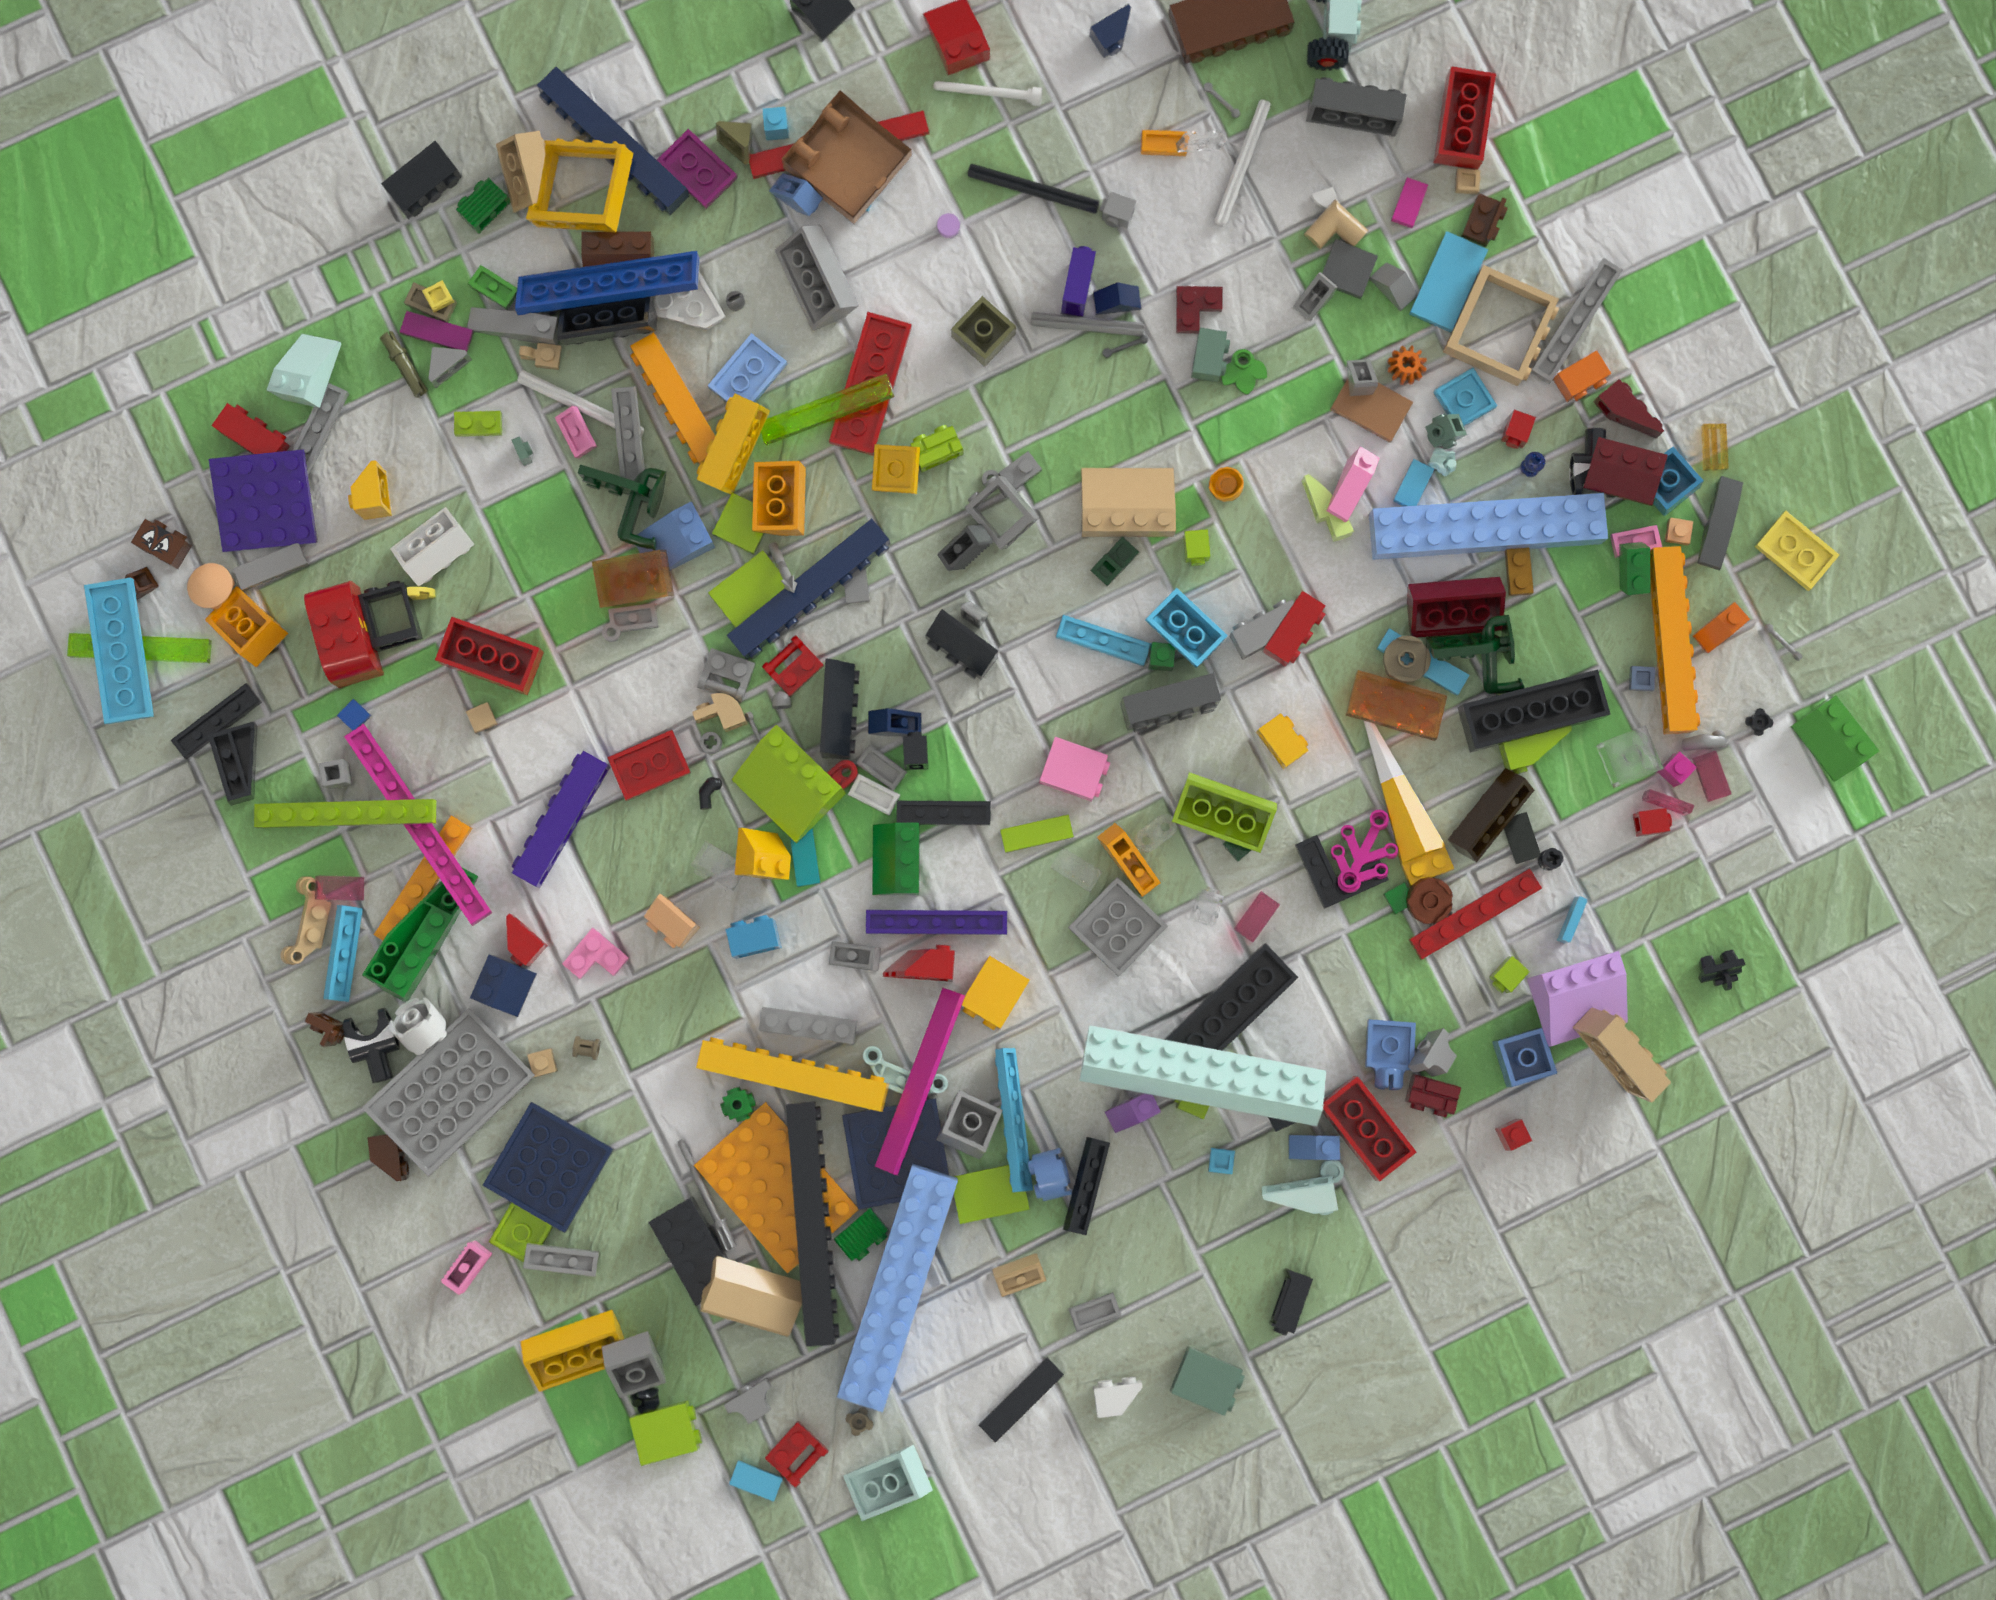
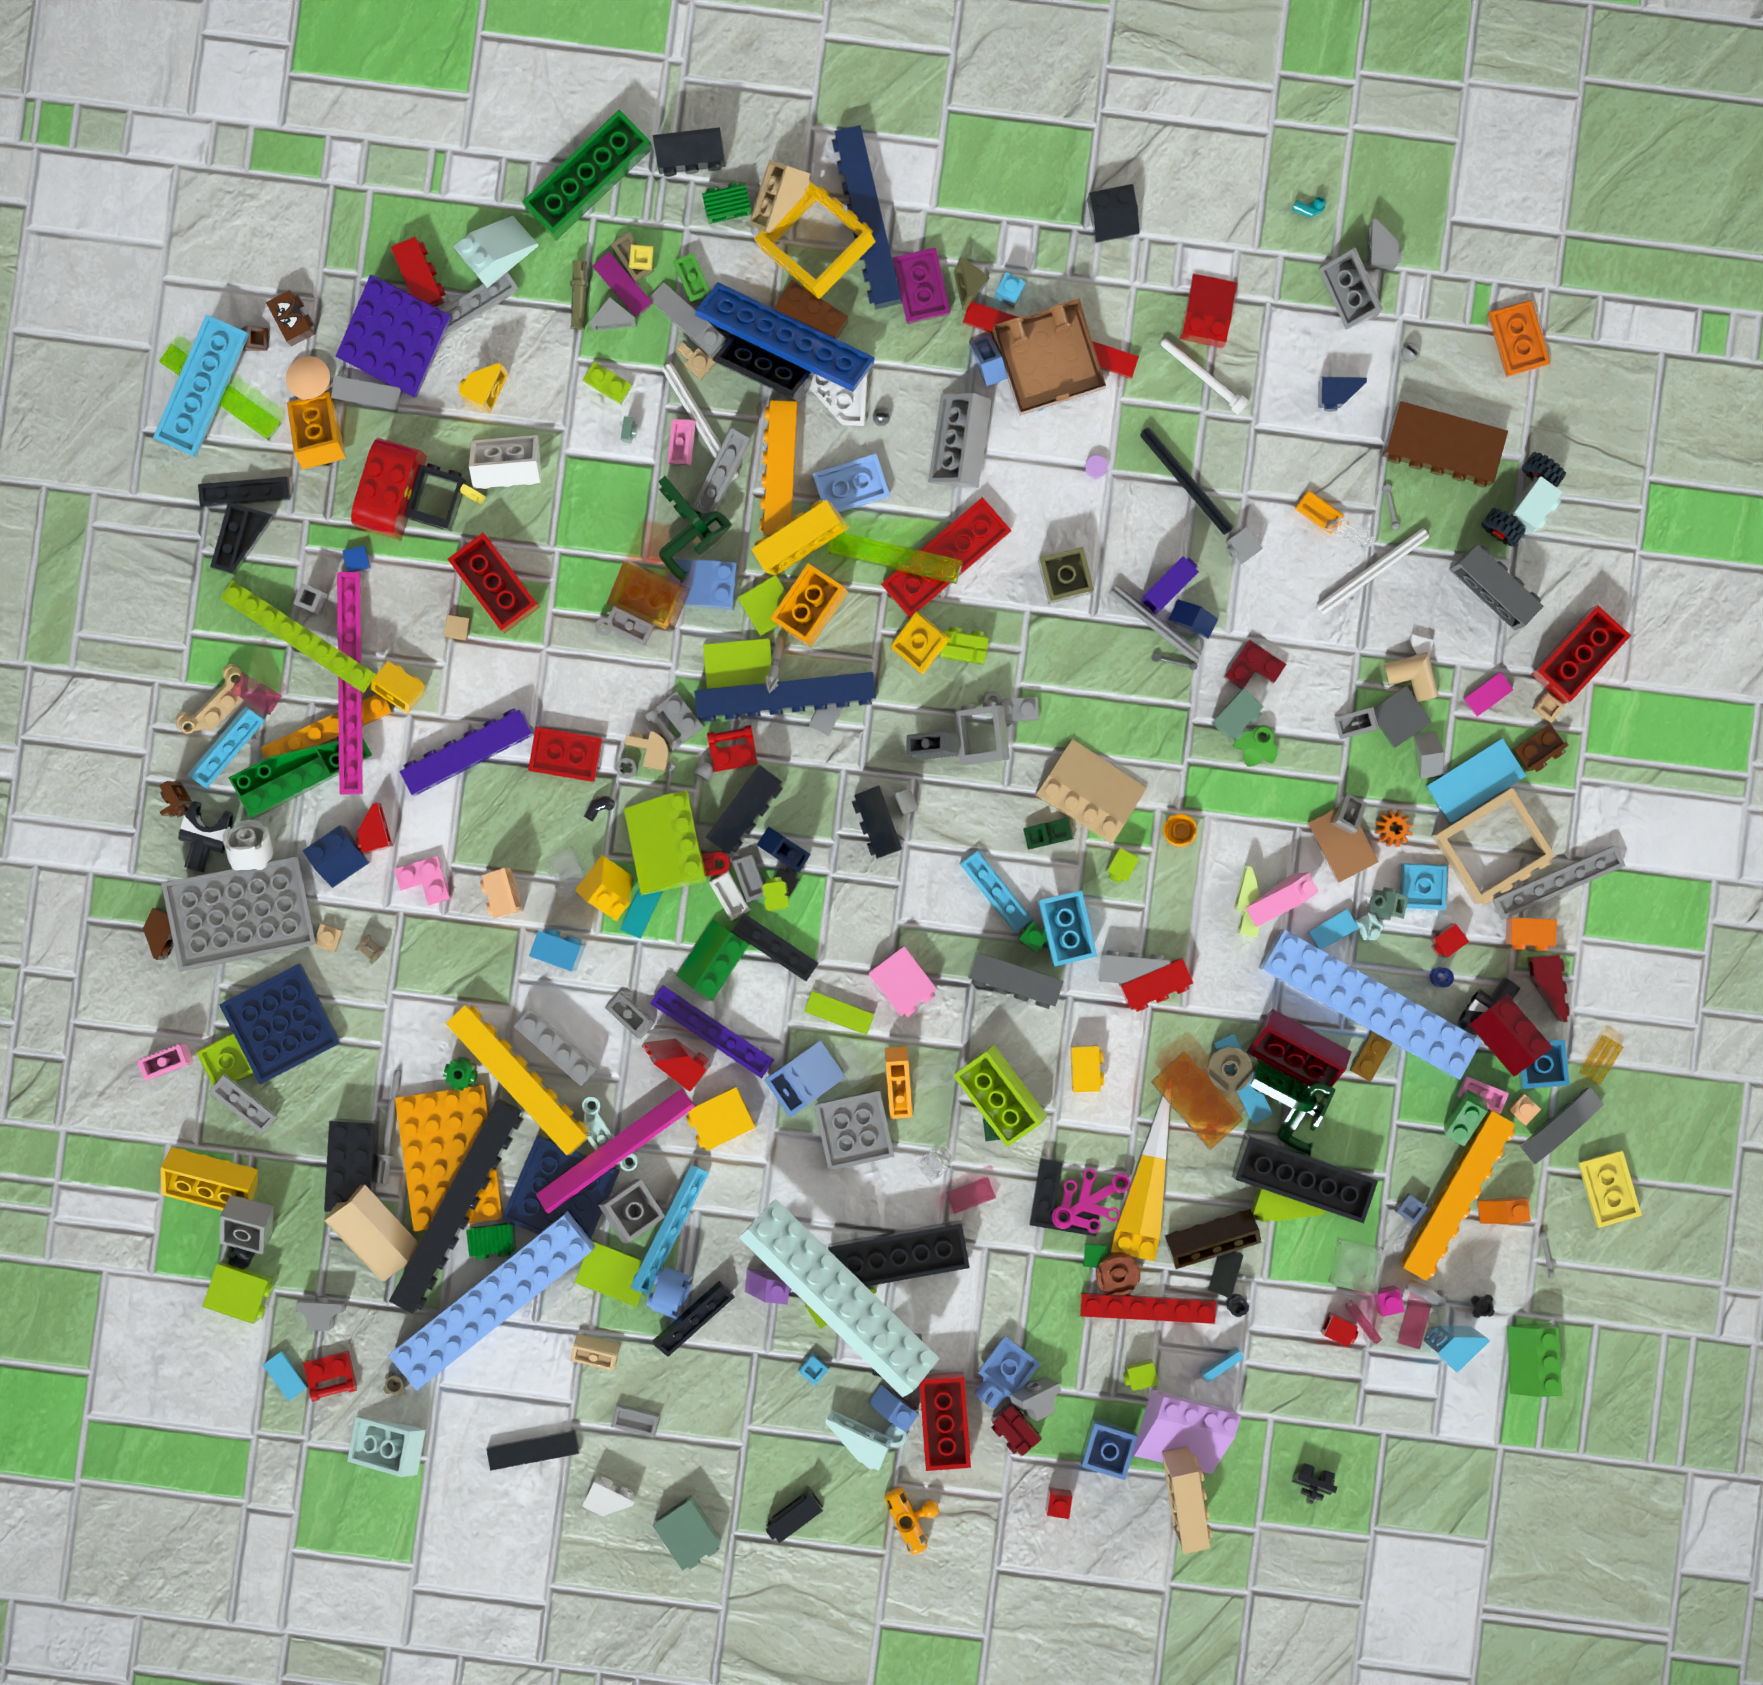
camera: 35 degrees right, 5 degrees up
none -> yellow brick [371,661,425,714]
none -> green brick [522,109,653,241]
none -> lime brick [762,877,790,911]
none -> medium blue slope [764,1040,846,1117]
none -> light orange piece [884,1486,939,1555]
none -> medium azure slope [1424,1325,1490,1373]

